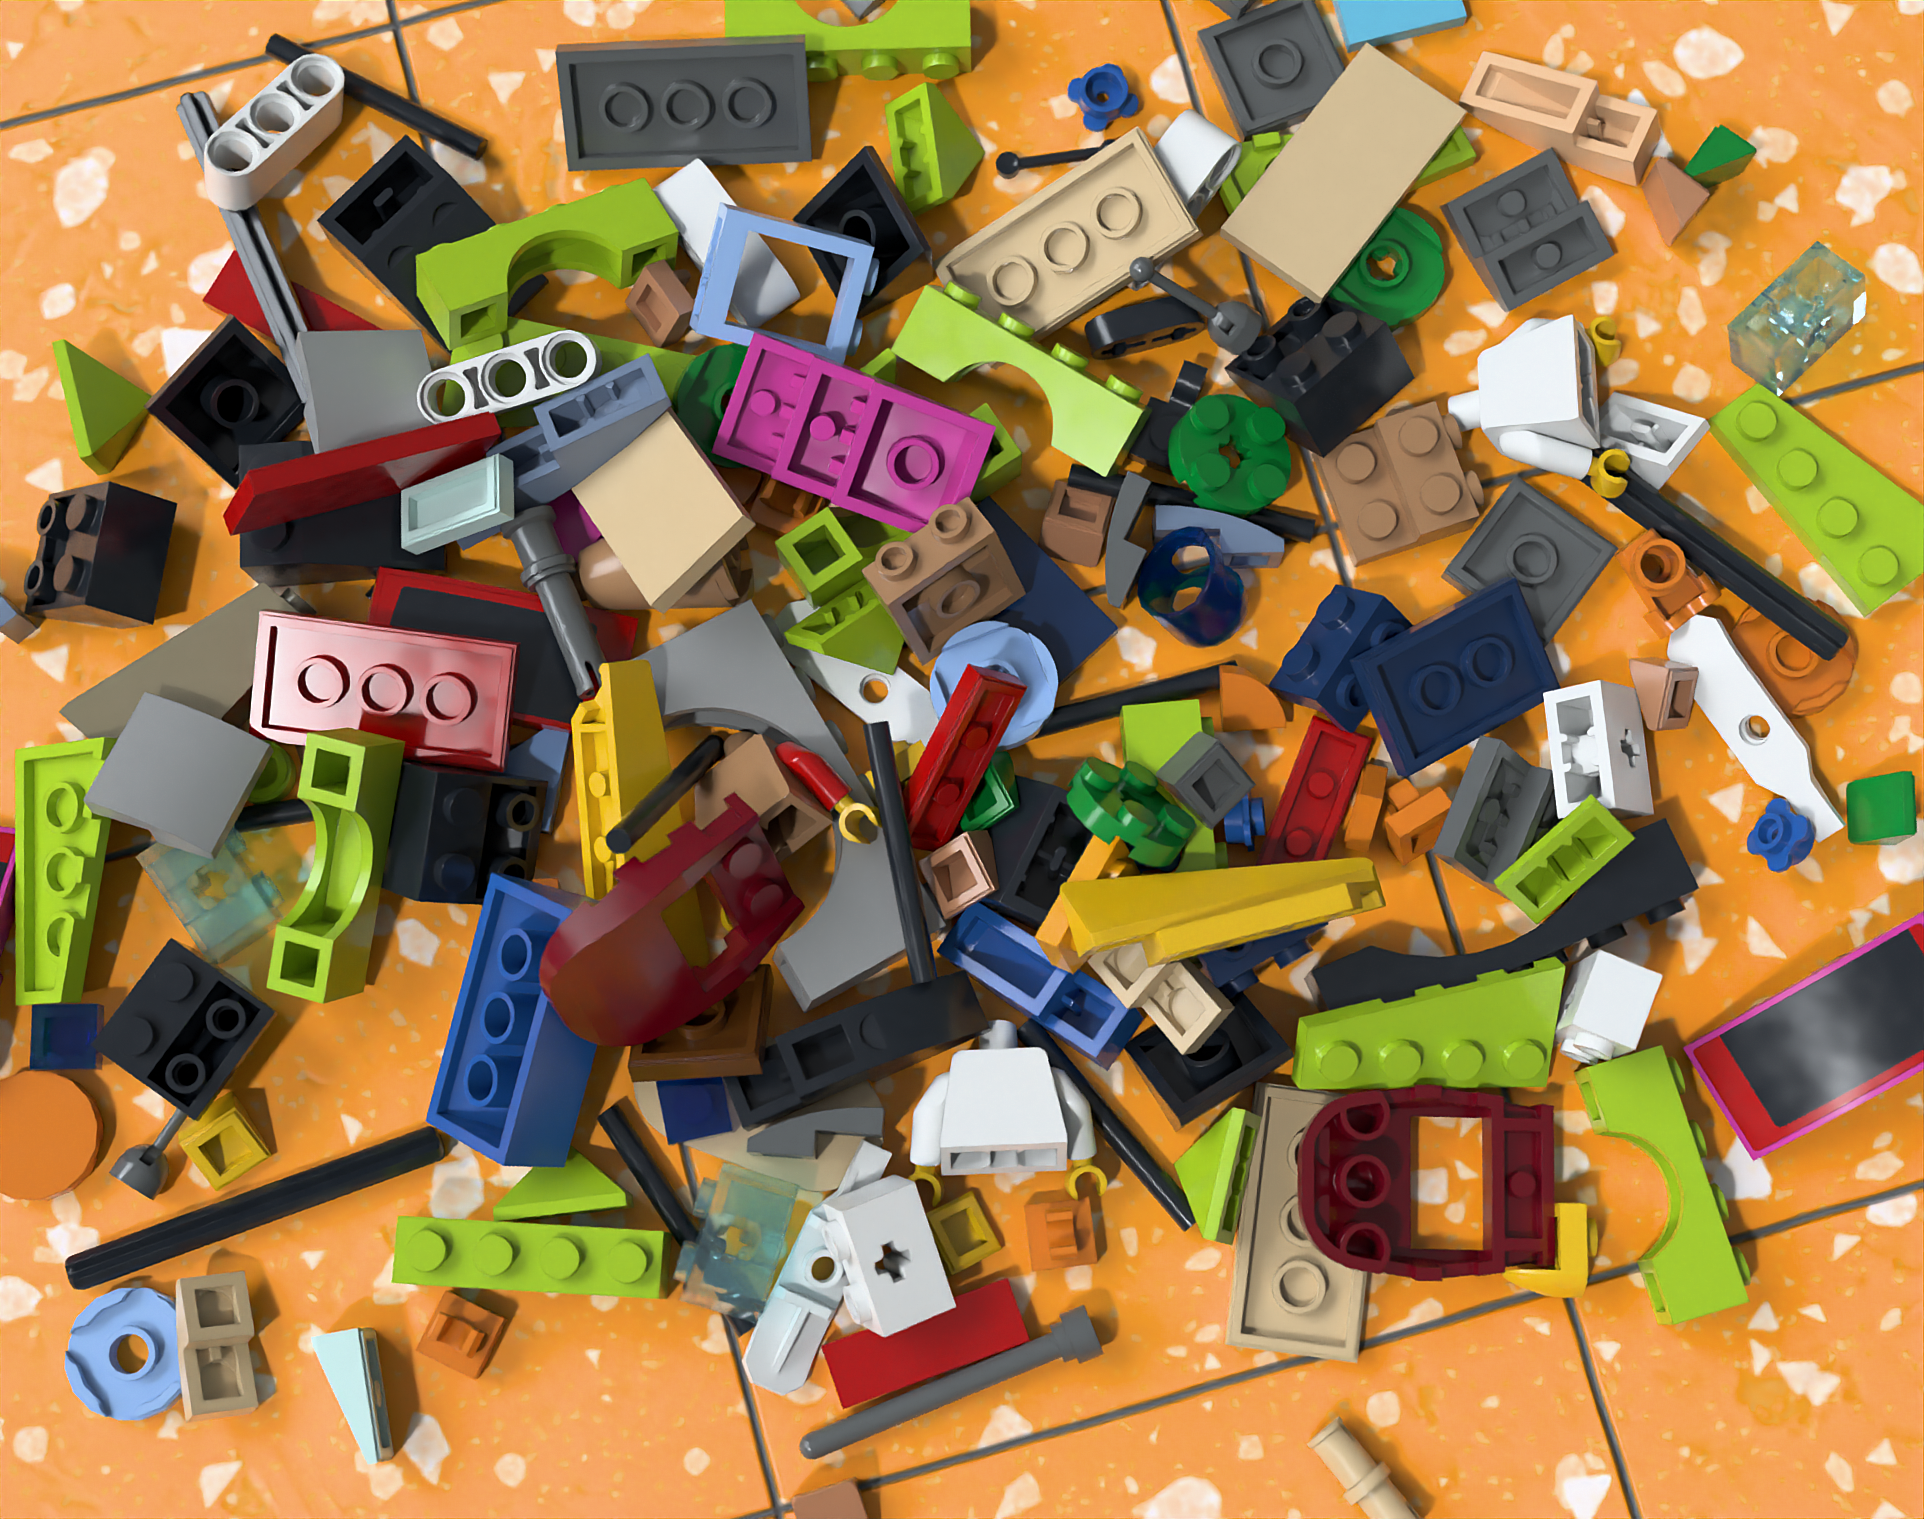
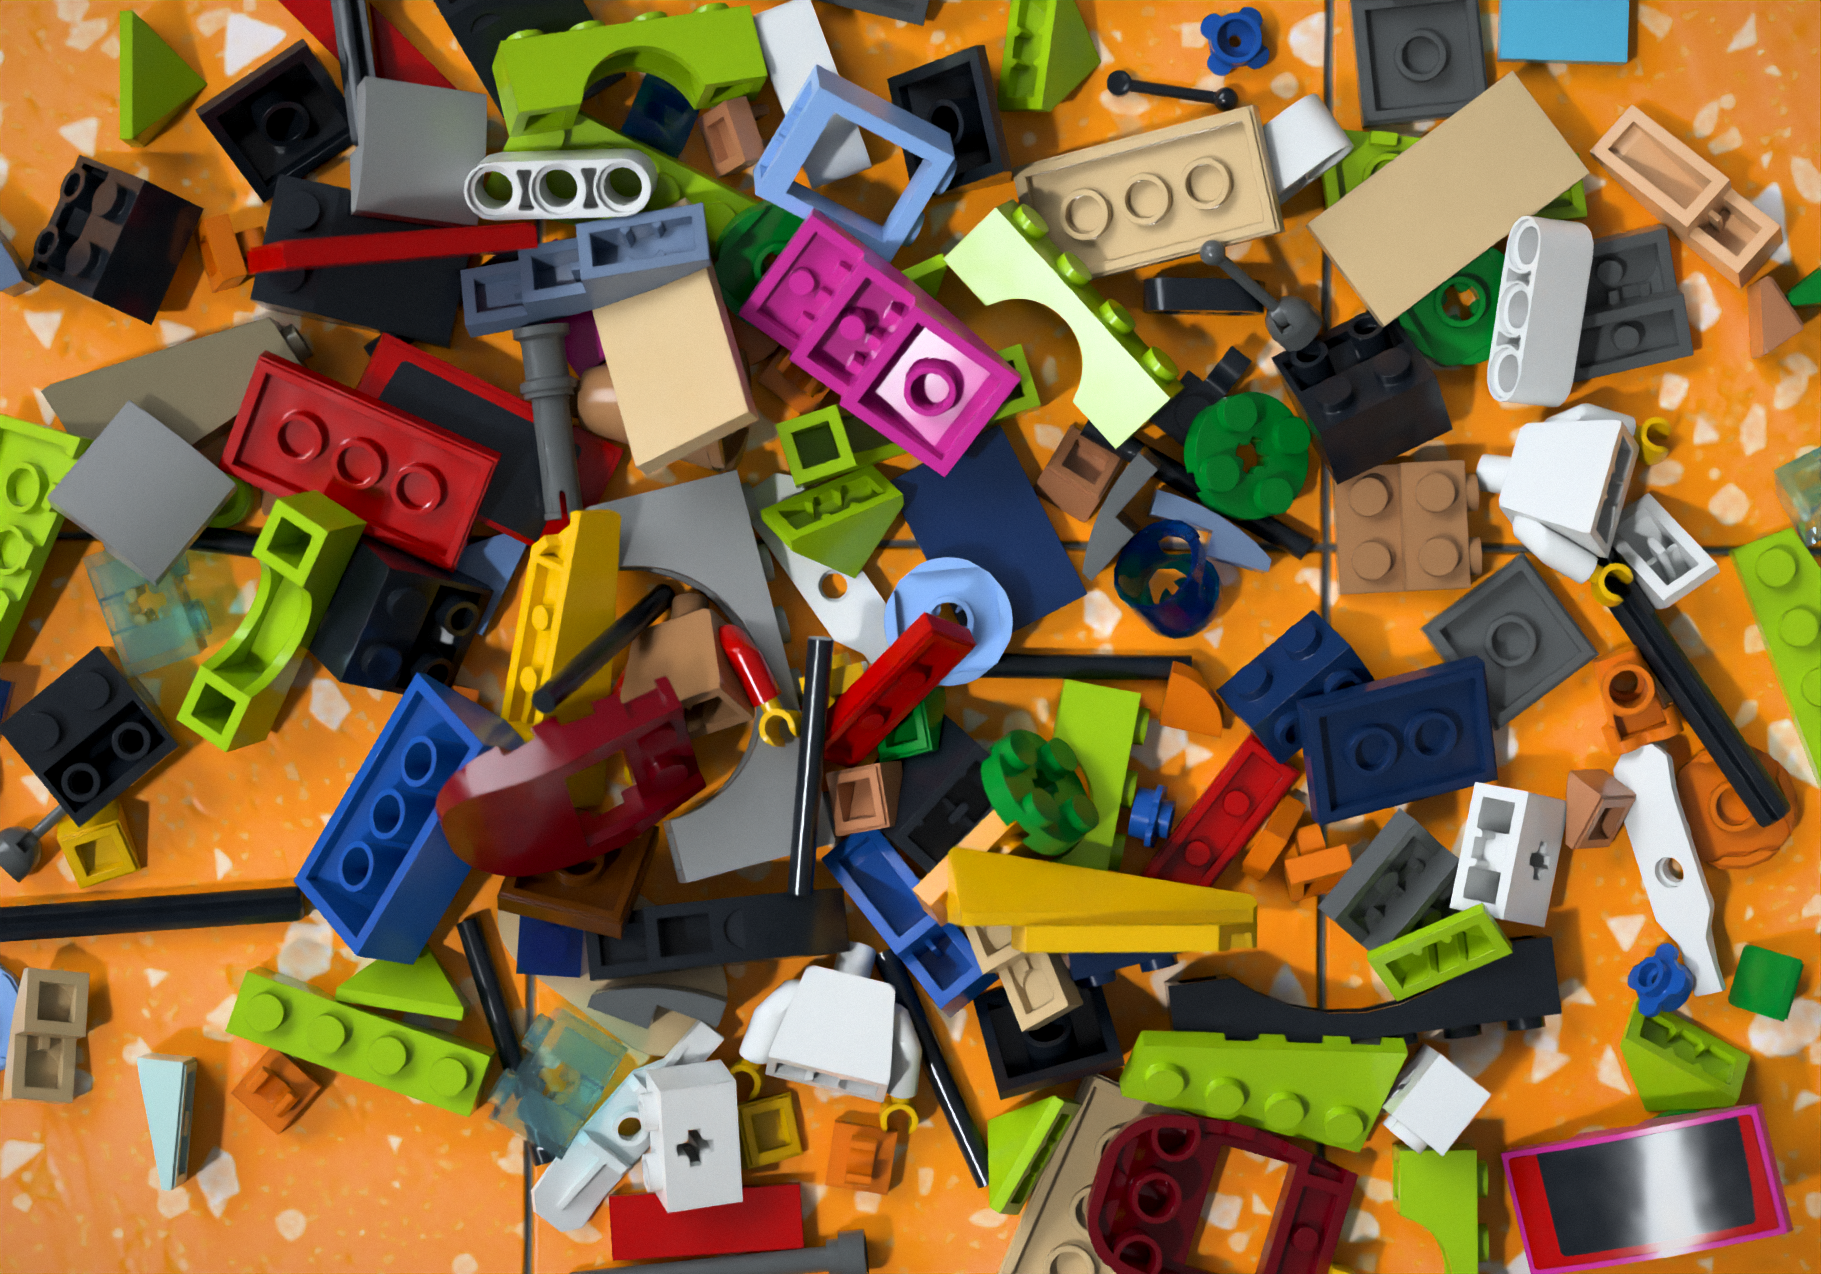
camera: 15 degrees right, 10 degrees up
light aqua tile [401,453,514,555] -> none
medium nougat plate [861,496,1026,666] -> none
dark grey slope [1155,732,1256,830] -> none
none -> orange tile [193,213,265,293]
none -> plate [620,73,700,159]
none -> white beam [1487,216,1594,407]
none -> lime slope [1620,997,1751,1111]

